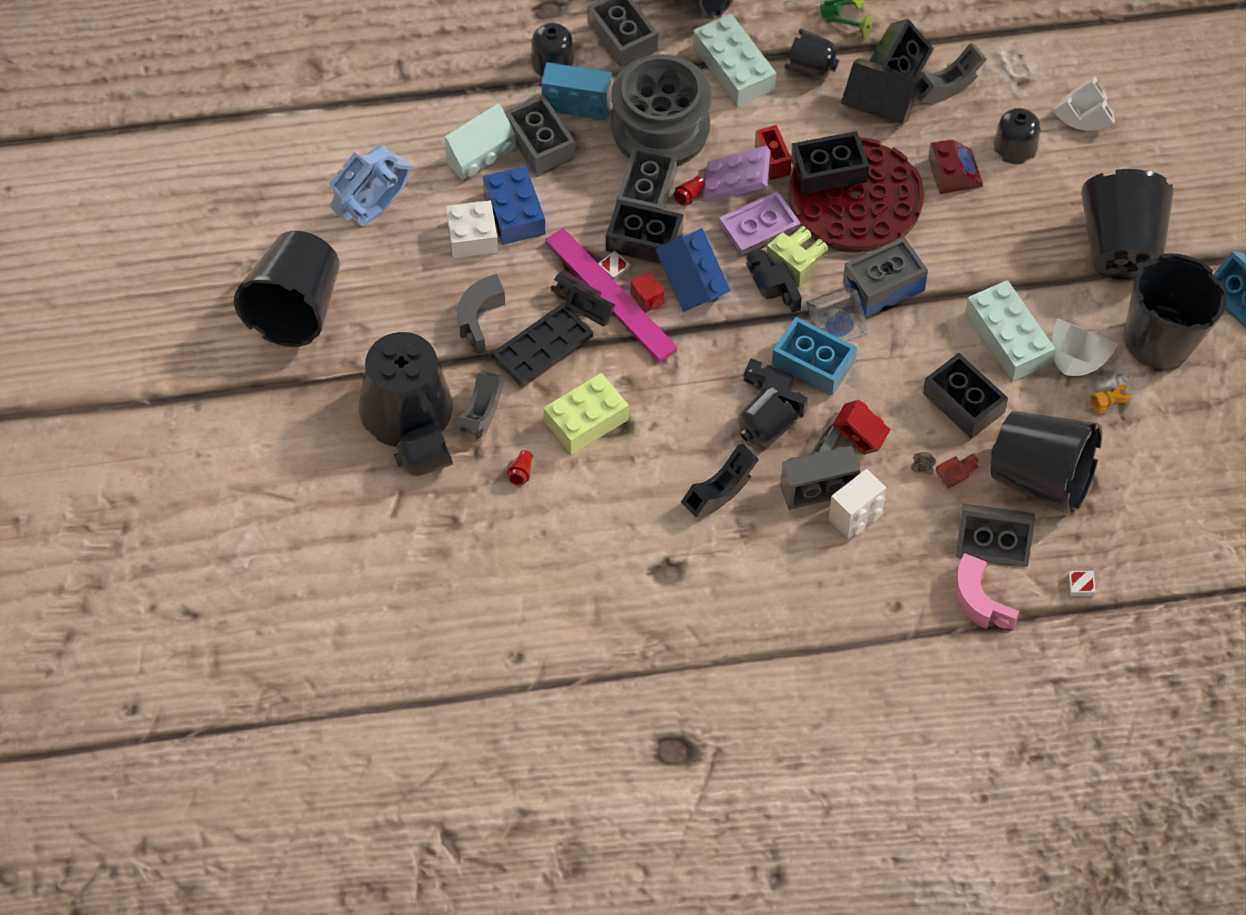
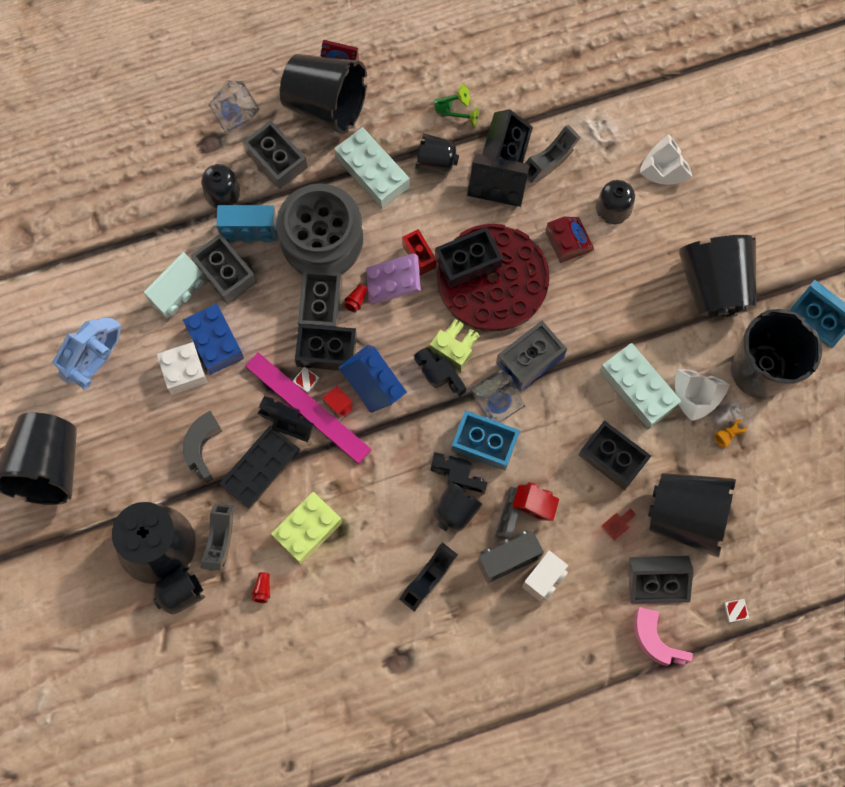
camera: 10 degrees left, 15 degrees up
lavender plate [719,191,801,255] -> none
clear smoke plate [911,452,936,475] -> none

